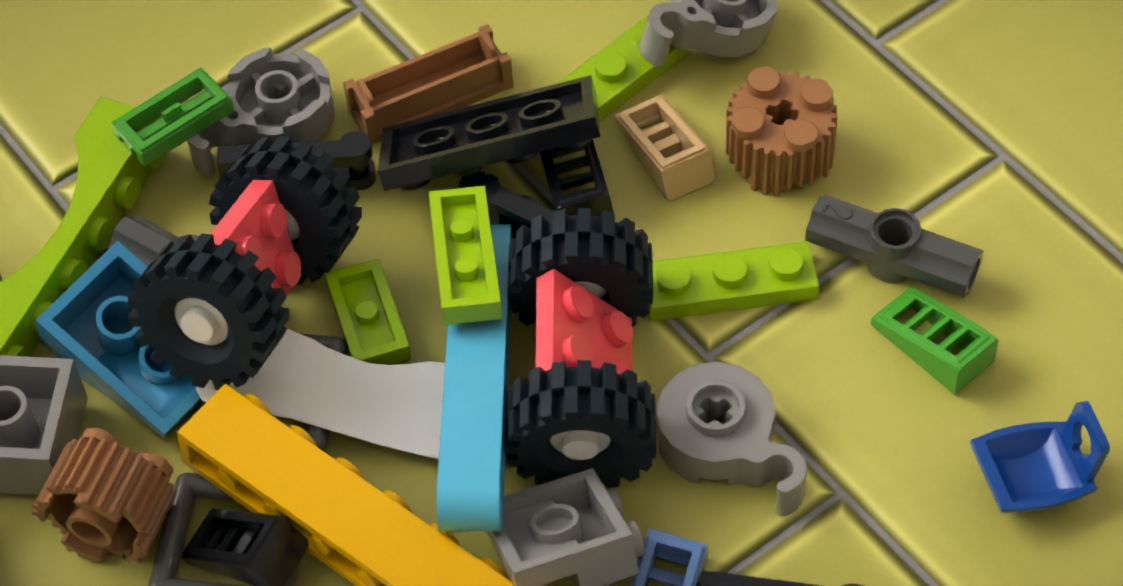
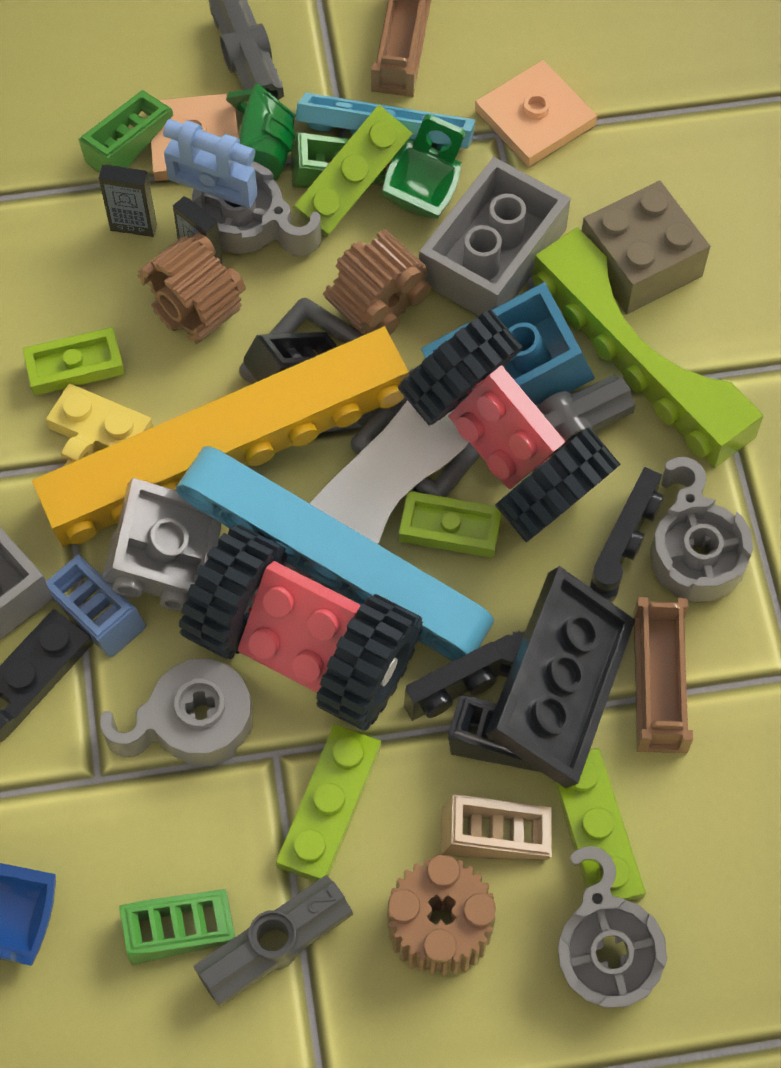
camera: 115 degrees right, 10 degrees up
bright green tile [111,67,235,167] -> none
lime plate [429,186,502,325] -> none

